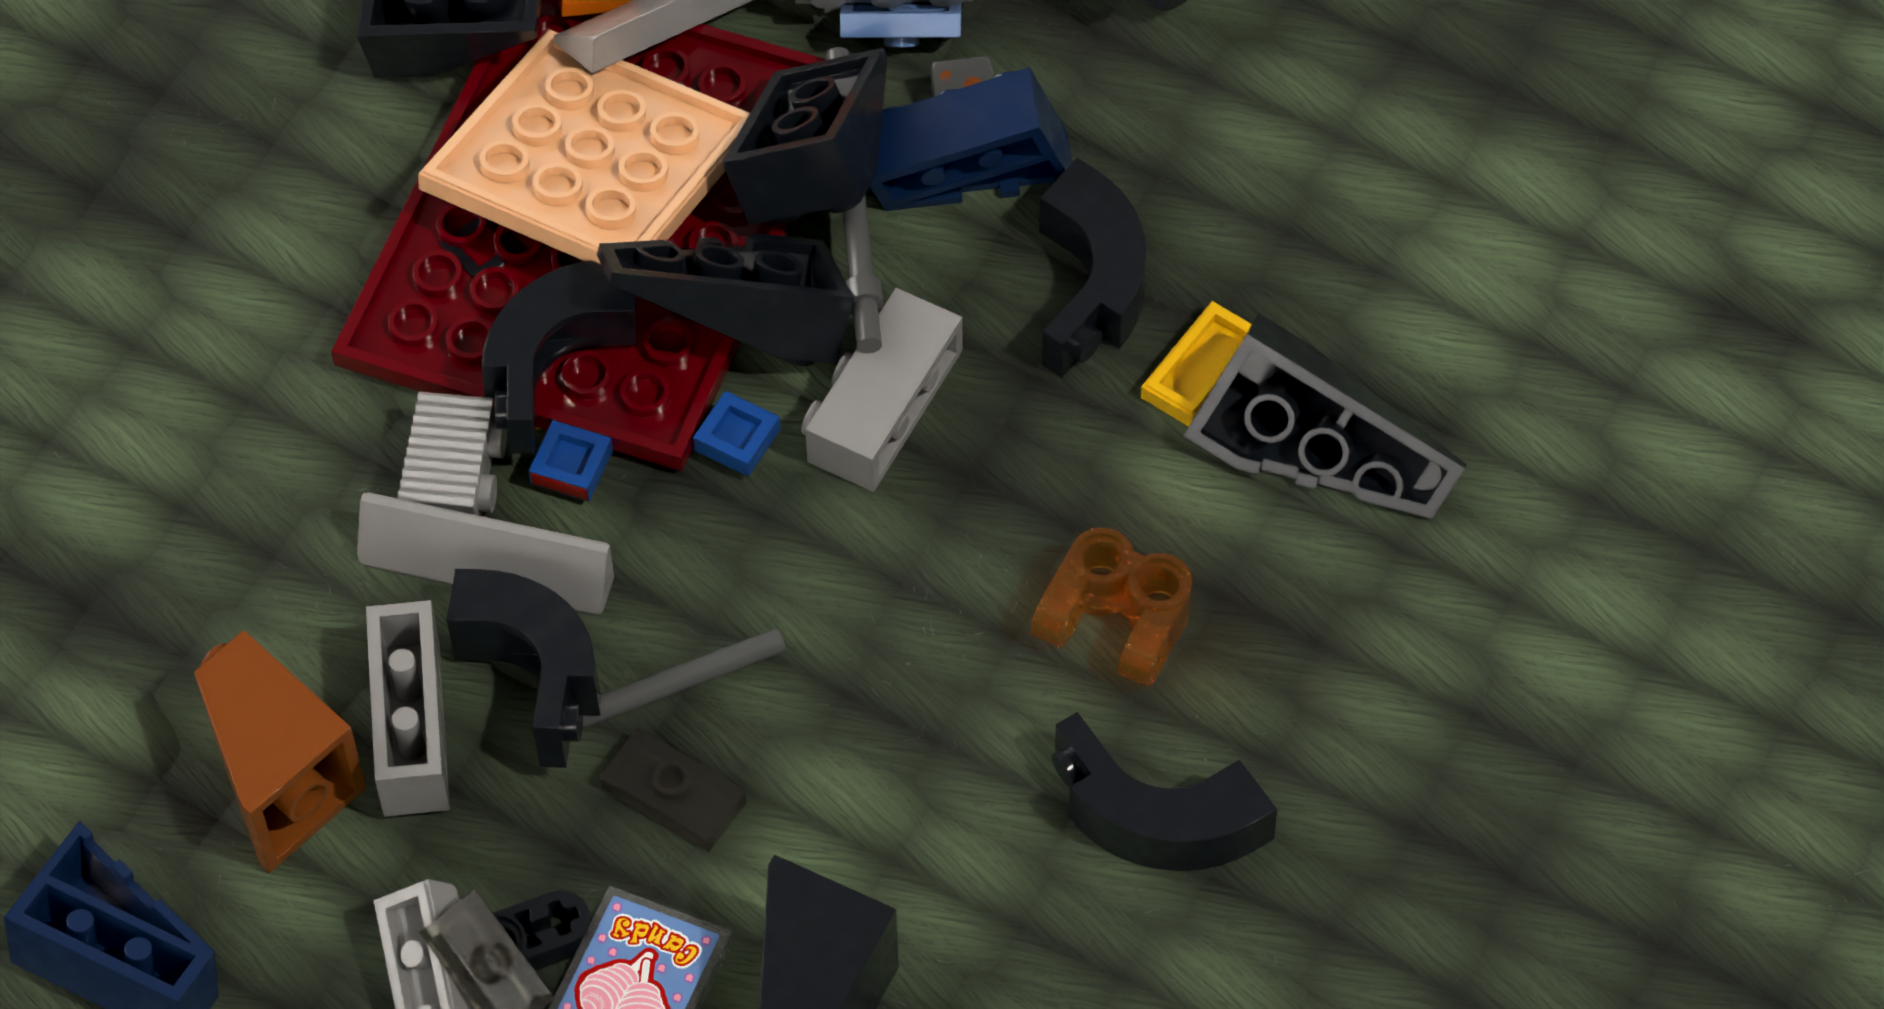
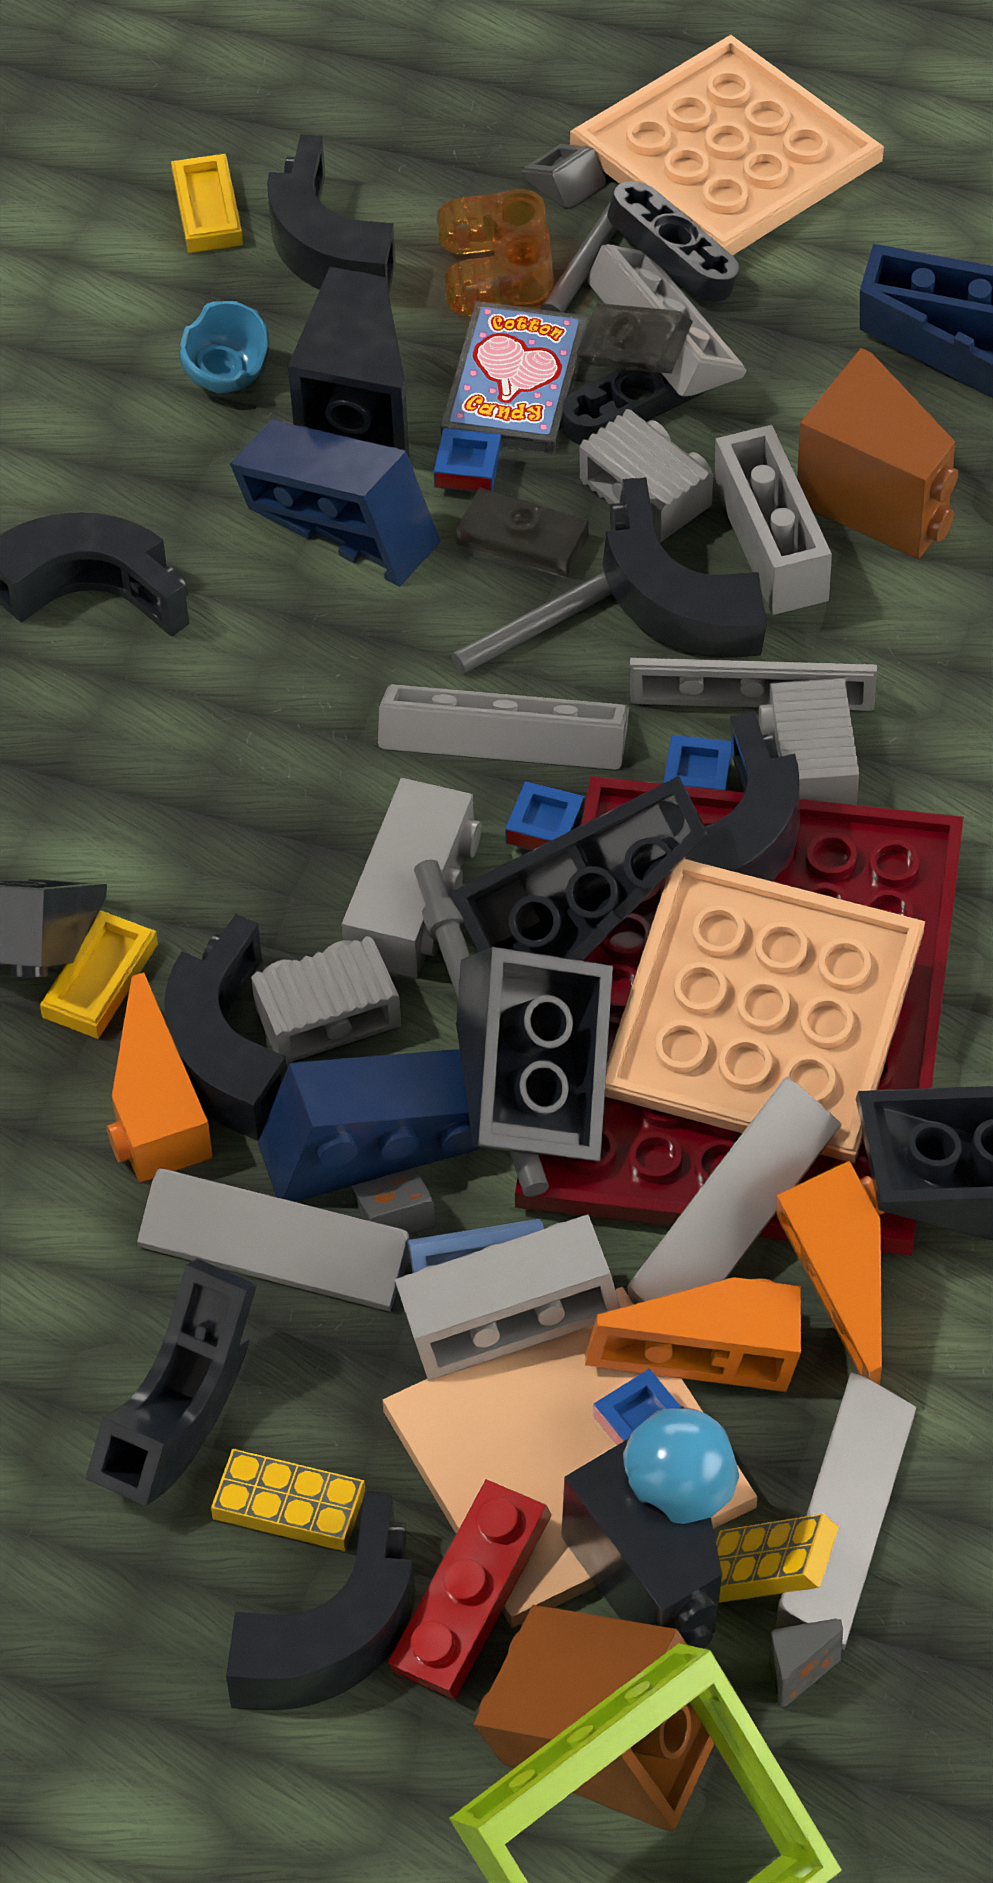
camera: 170 degrees right, 5 degrees down
clear orange piece [1030,527,1193,687] -> none
none -> orange slope [106,972,213,1183]
none -> light grey slope [137,1169,410,1312]
none -> dark blue wedge [230,420,441,587]
none -> light grey brick [251,936,401,1064]
none -> light grey slope [378,684,630,770]
none -> blue plate [433,428,502,493]
none -> light grey brick [579,409,713,543]

